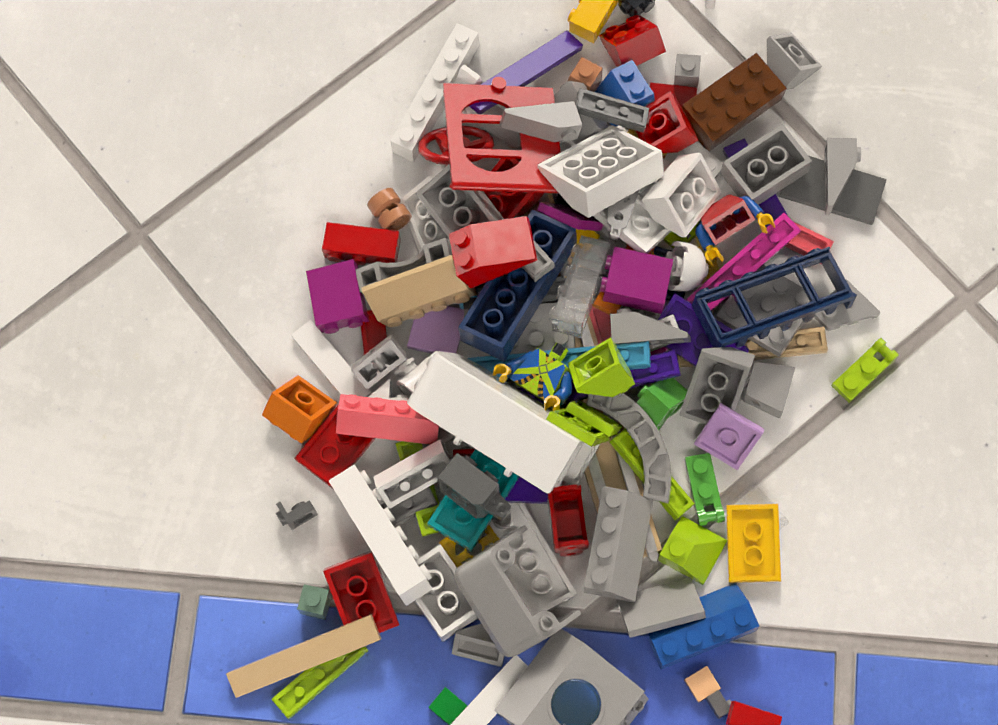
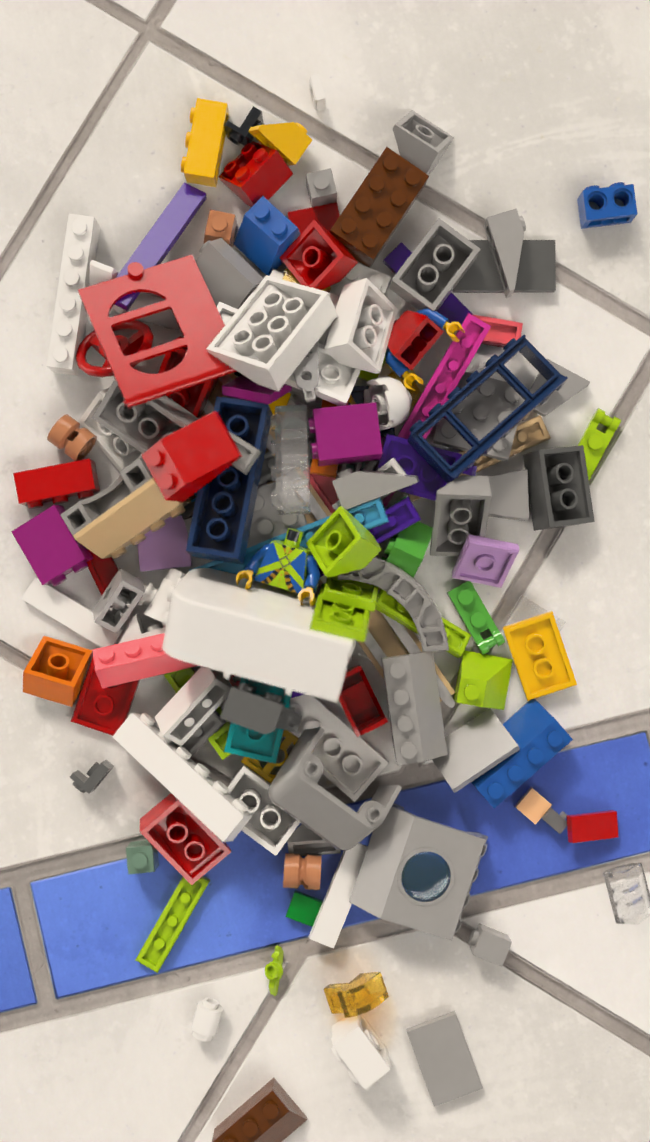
camera: 25 degrees left, 15 degrees up
tan tile [226,614,381,698] -> none
light grey slope [500,101,582,142] -> none
tile [575,88,649,132] -> none
none -> yellow slope [248,122,312,166]
none -> nougat wheel [283,853,322,890]
none -> dark grey slope [523,445,595,531]
none -> blue brick [577,182,638,229]

